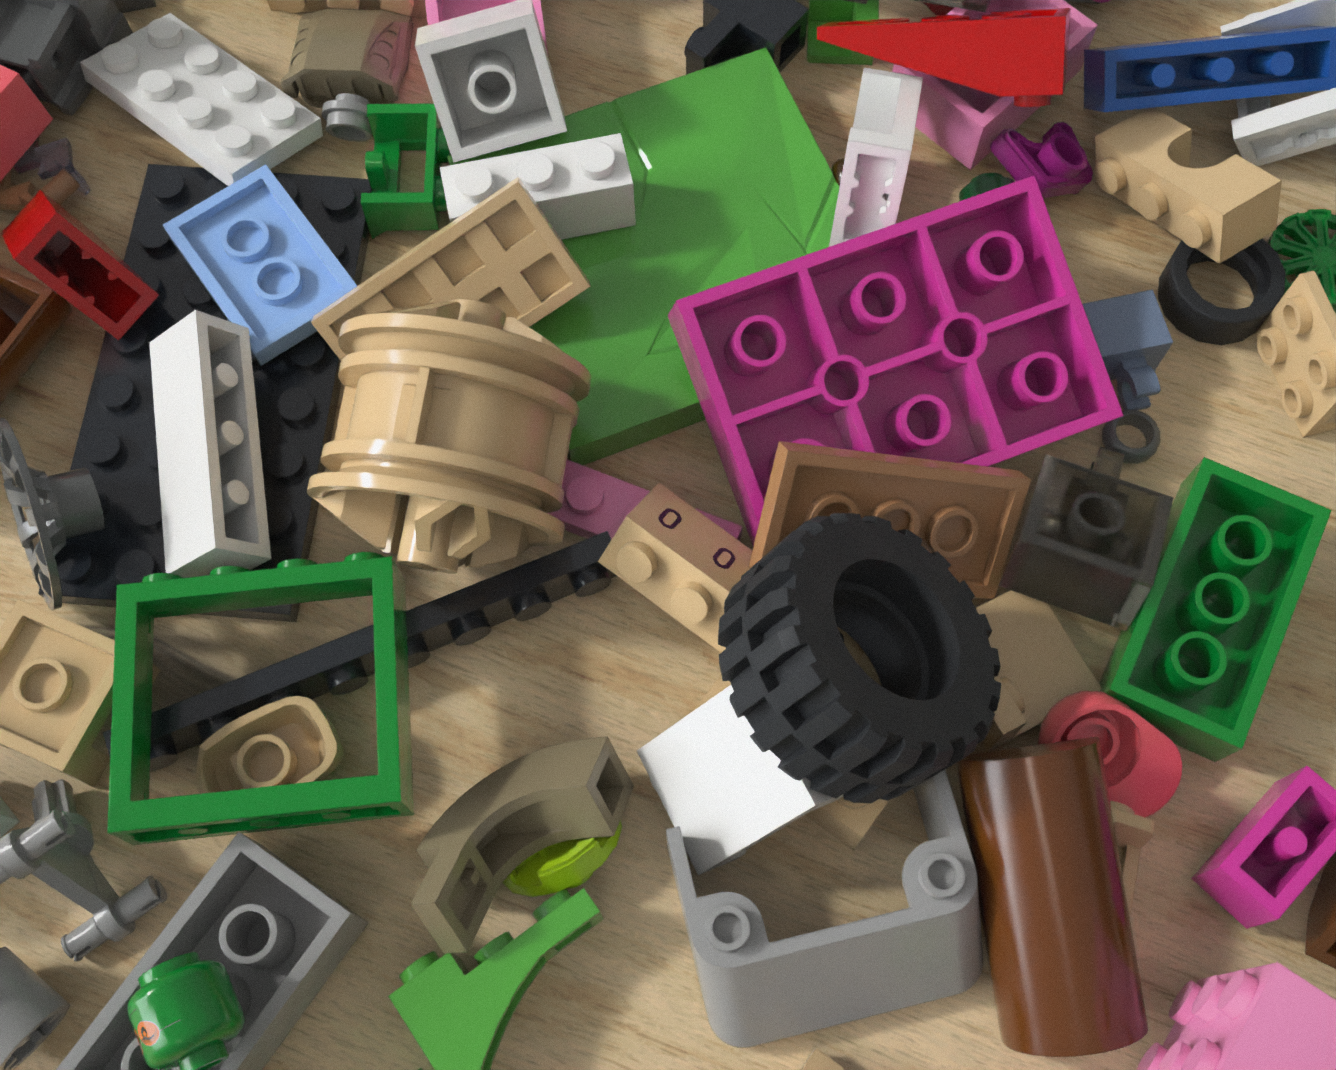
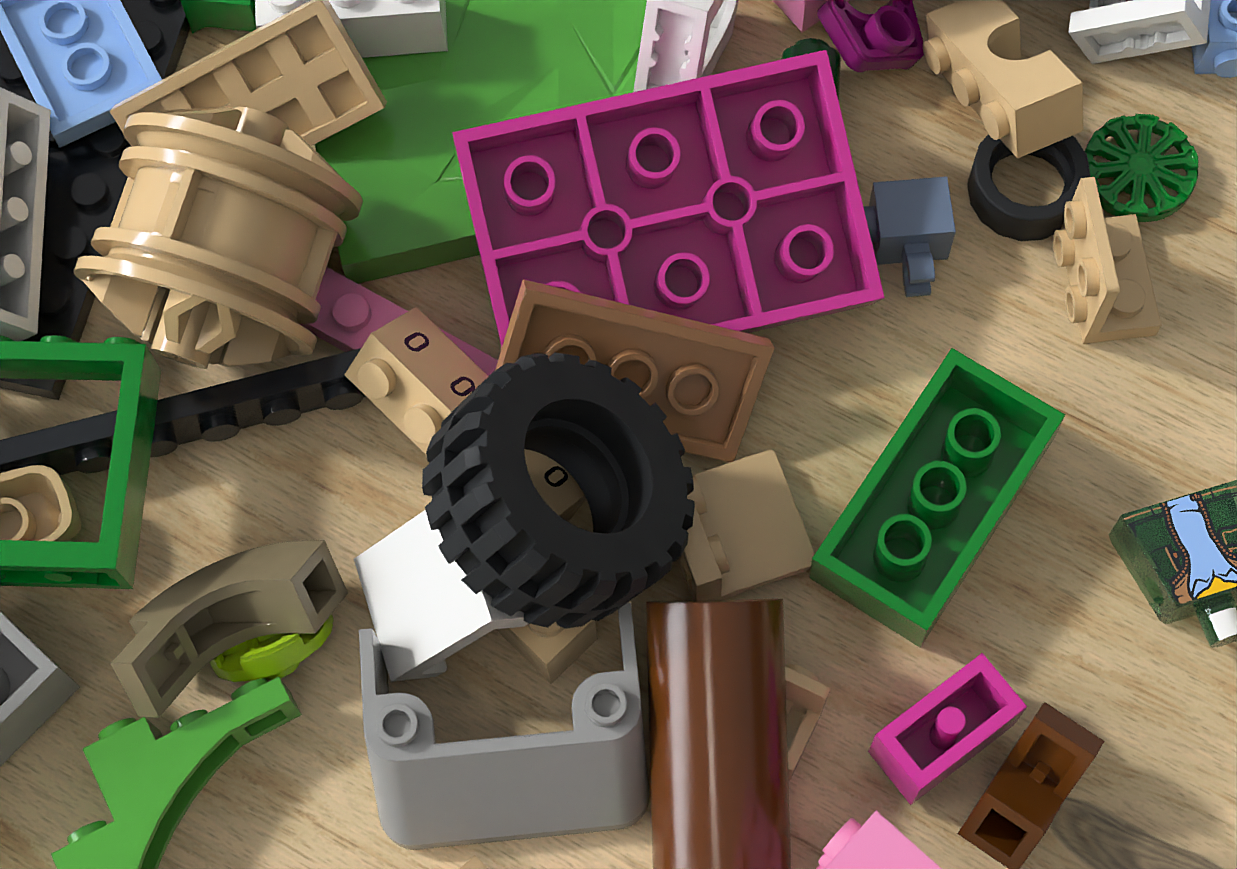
camera: 10 degrees right, 0 degrees up
clear smoke hinge [998,446,1174,631] -> none
coral cap [1038,691,1182,817] -> none
dark grey piece [1102,409,1161,464] -> none

